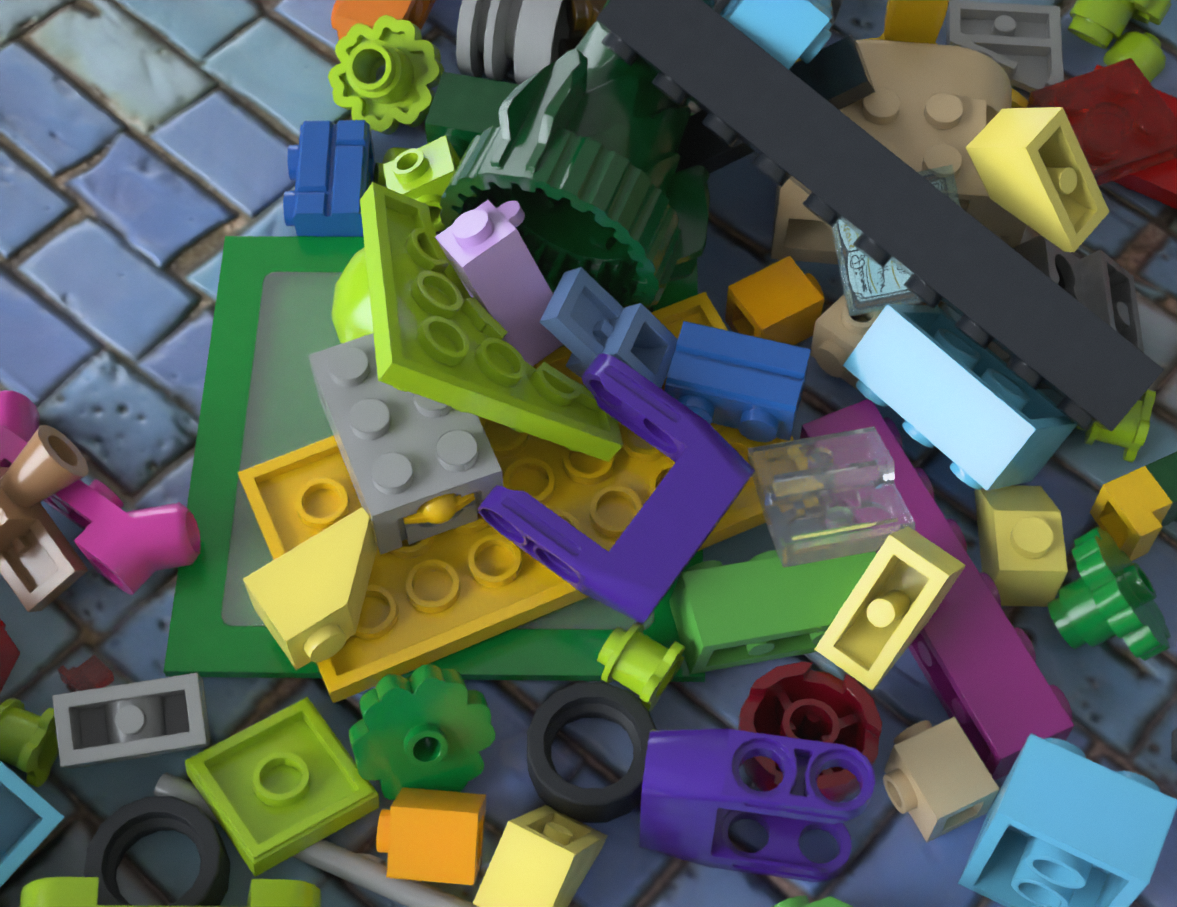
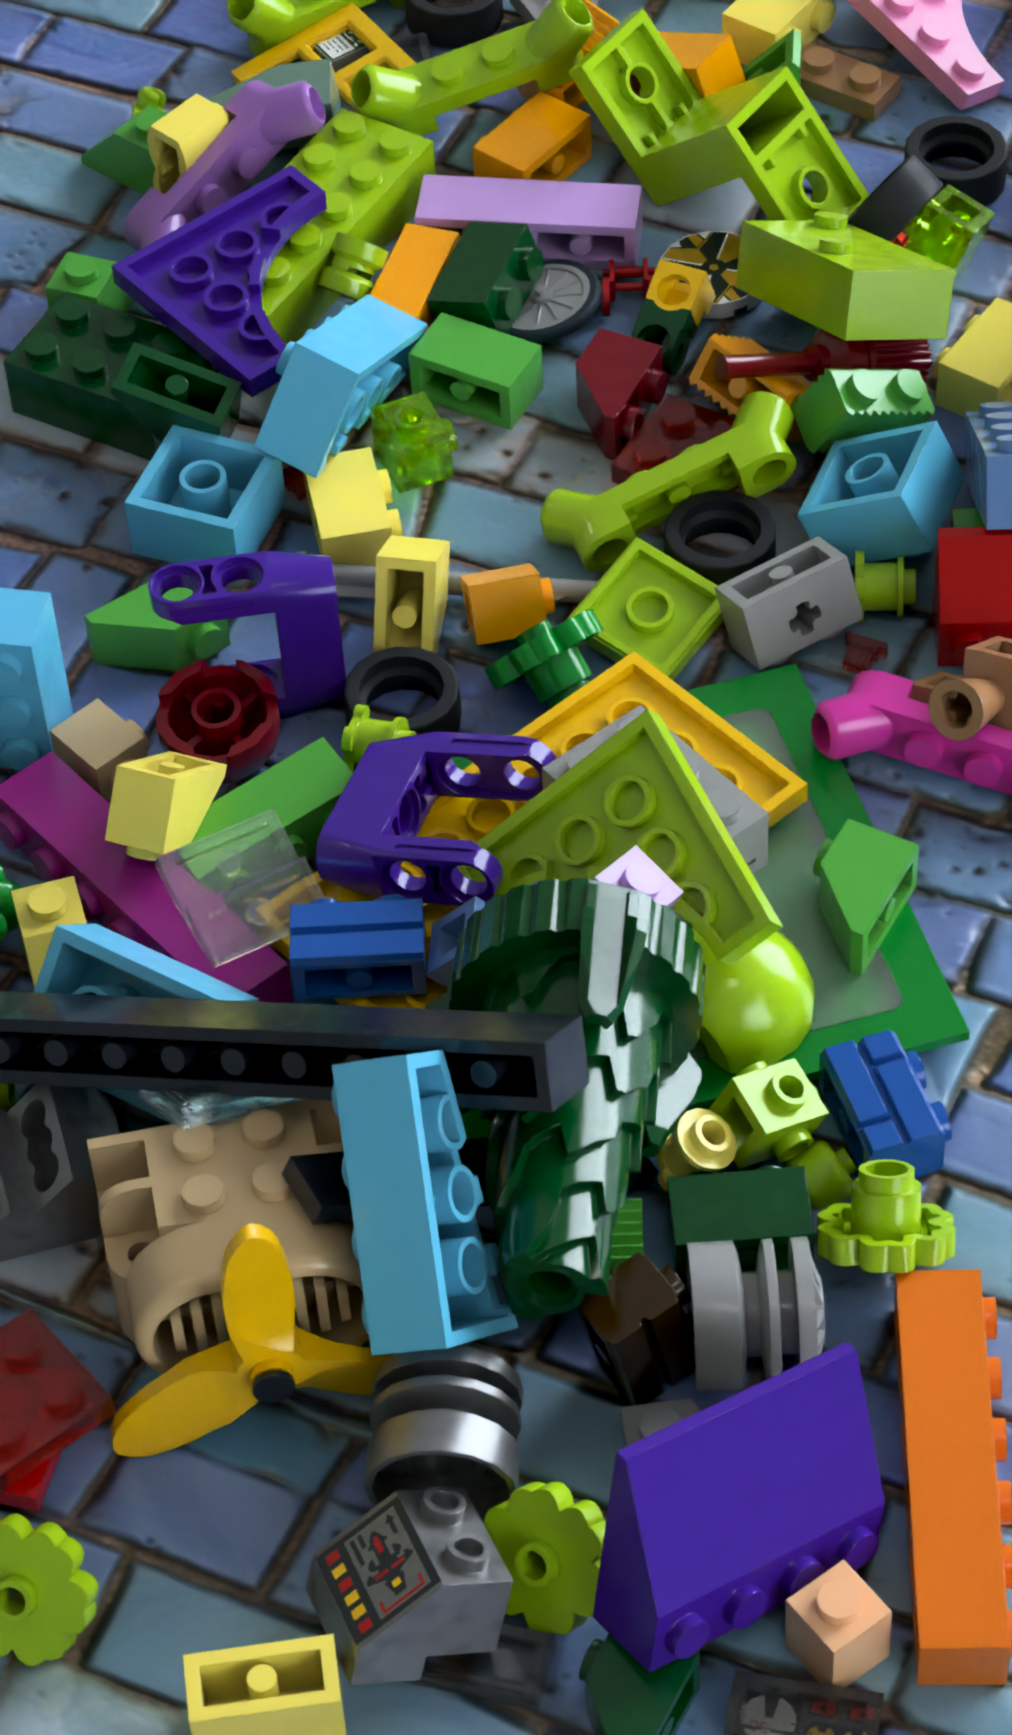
camera: 165 degrees right, 10 degrees down
light yellow slope [243,507,377,670] -> none
light grey wing [946,0,1064,102] -> none
light yellow slope [966,107,1110,252] -> none
none -> bright green slope [813,818,919,976]

